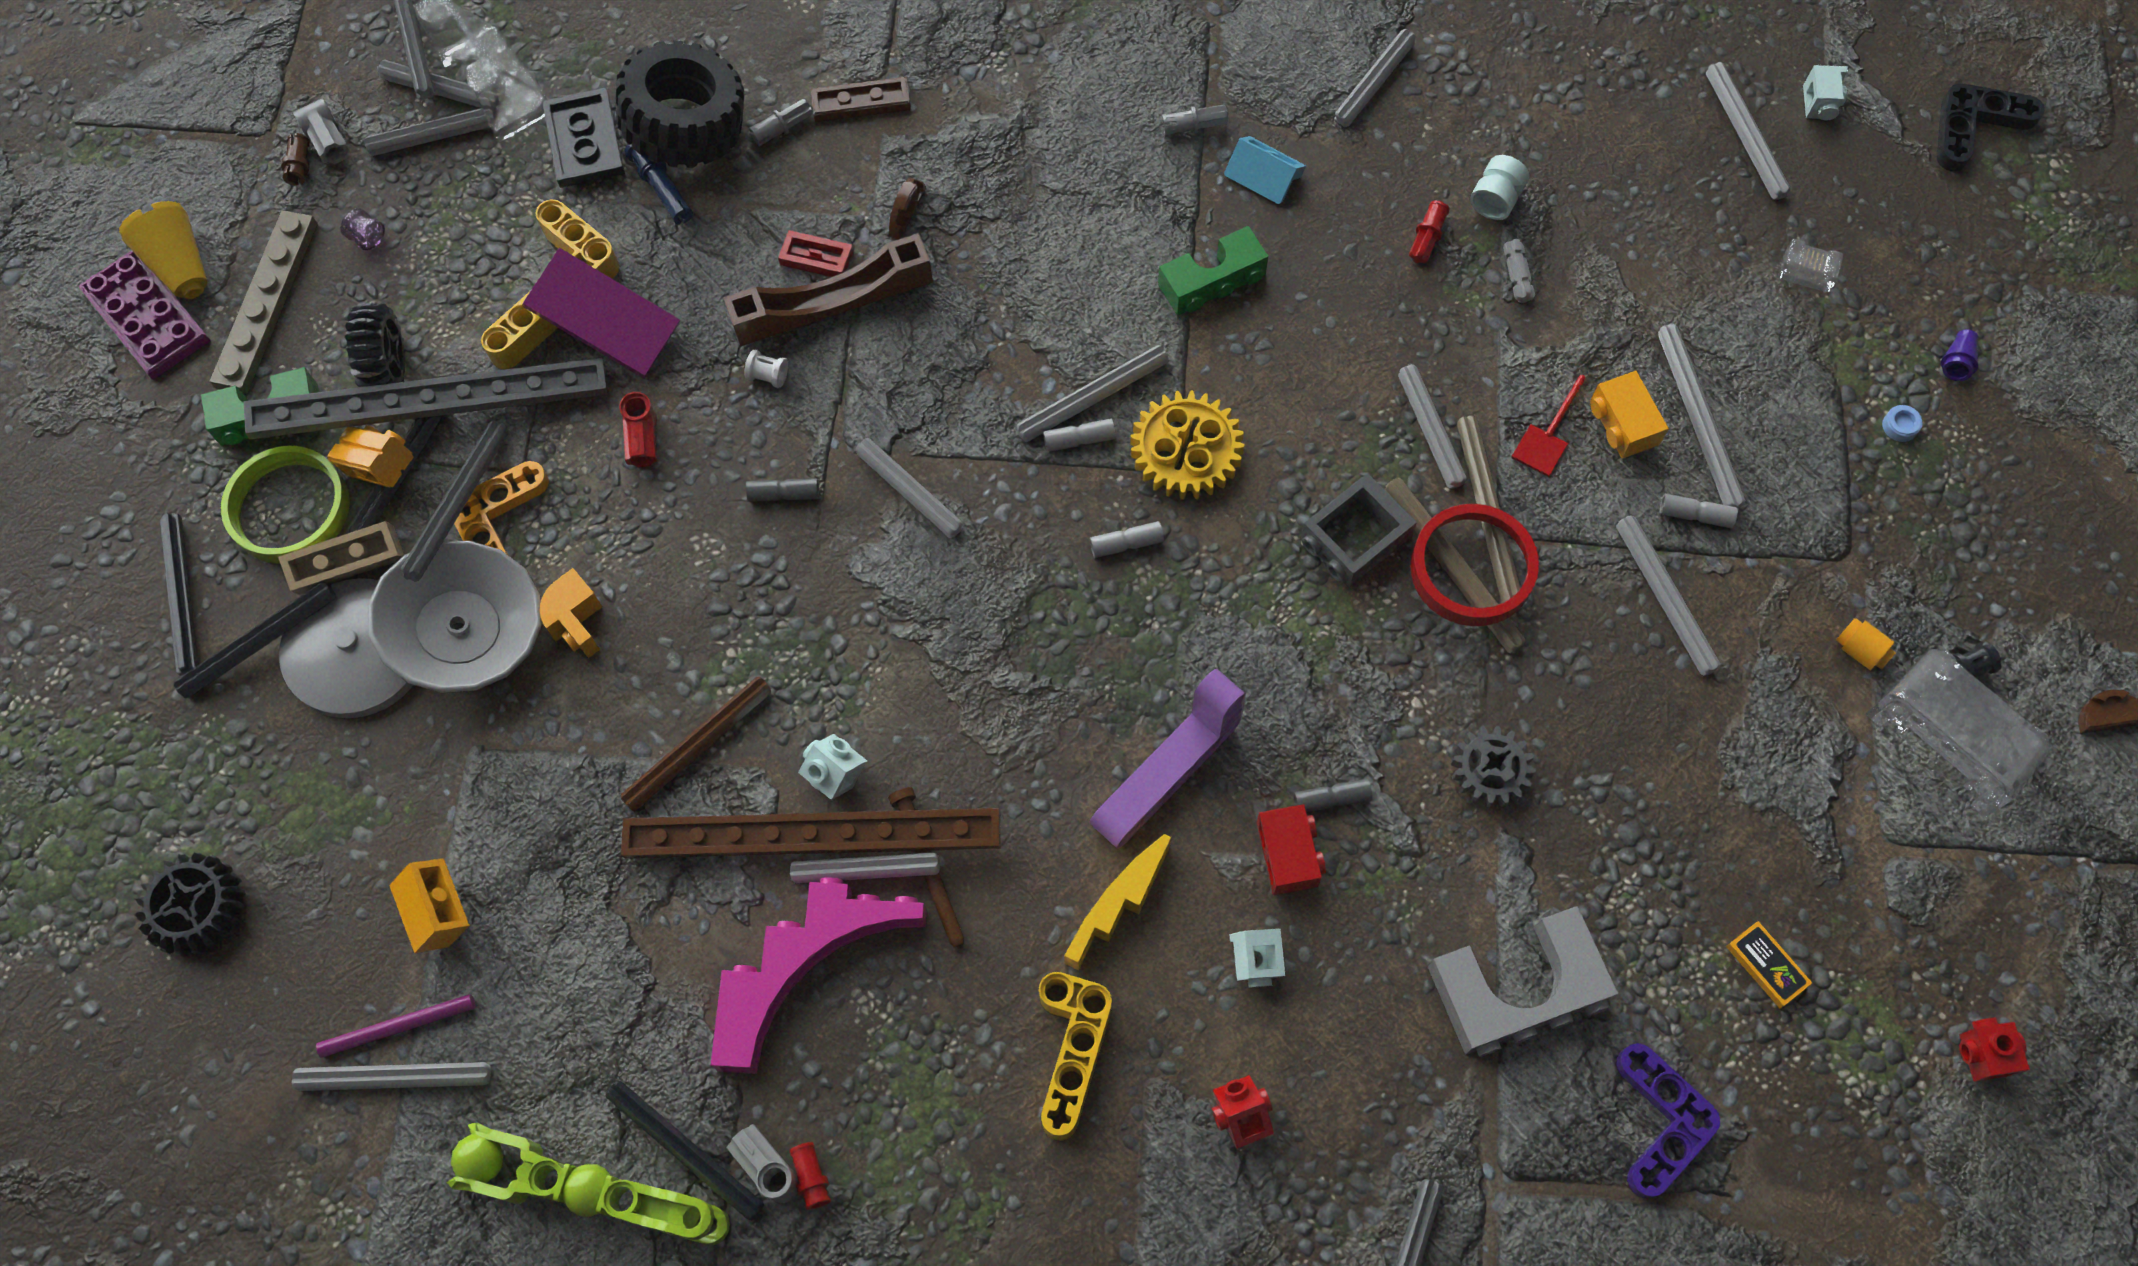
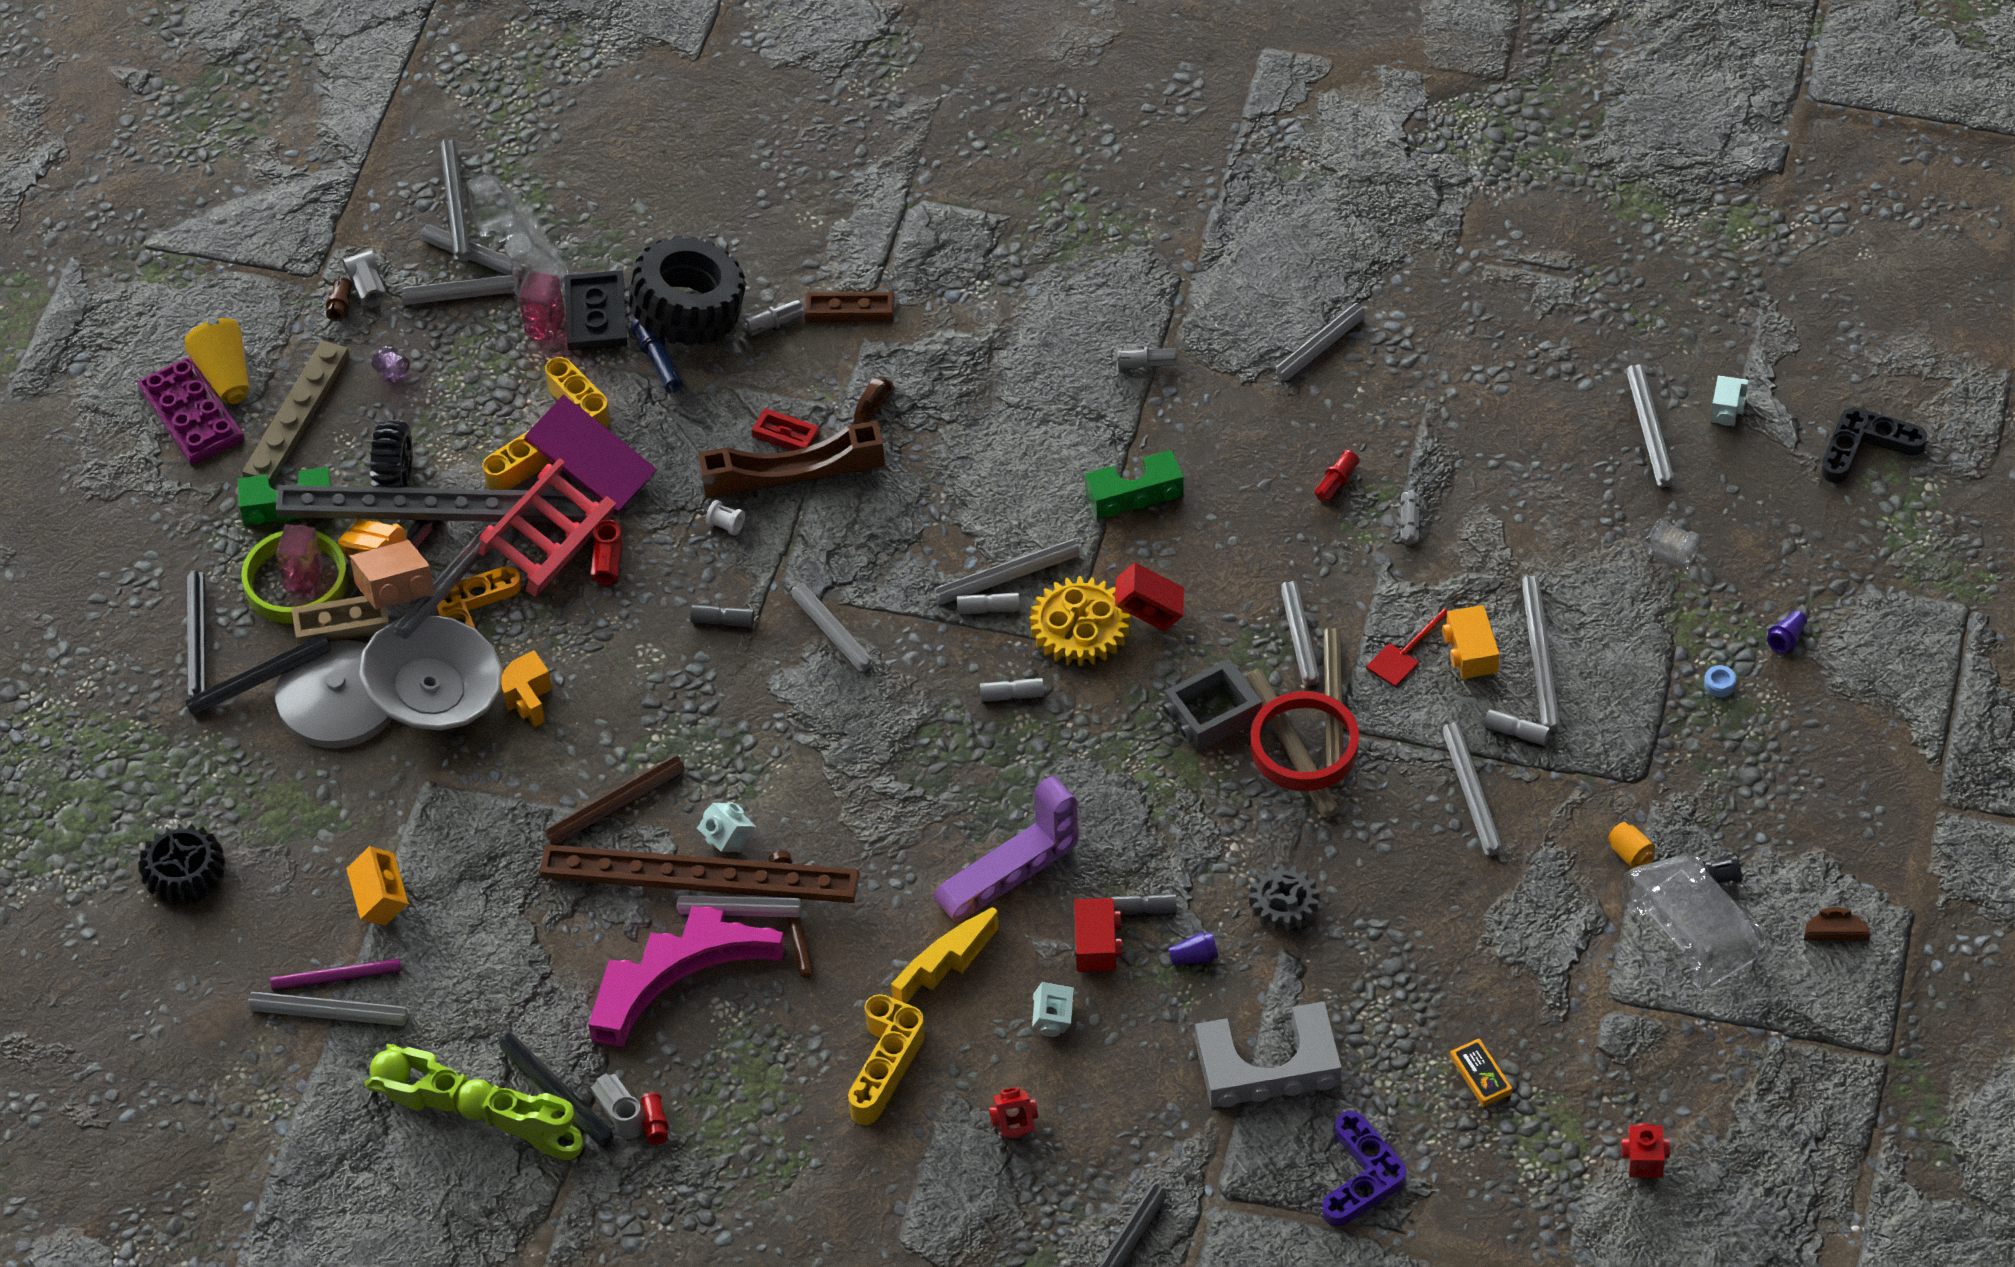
camera: 10 degrees right, 15 degrees down
medium azure panel [1224,136,1306,204] -> none
light aqua wheel [1470,155,1530,220] -> none
none -> clear pink brick [276,524,324,594]
none -> nougat brick [350,540,435,610]
none -> coral fence [478,458,616,598]
none -> clear pink brick [519,271,565,341]
none -> red brick [1115,562,1184,632]
none -> dark purple cone [1169,931,1219,966]

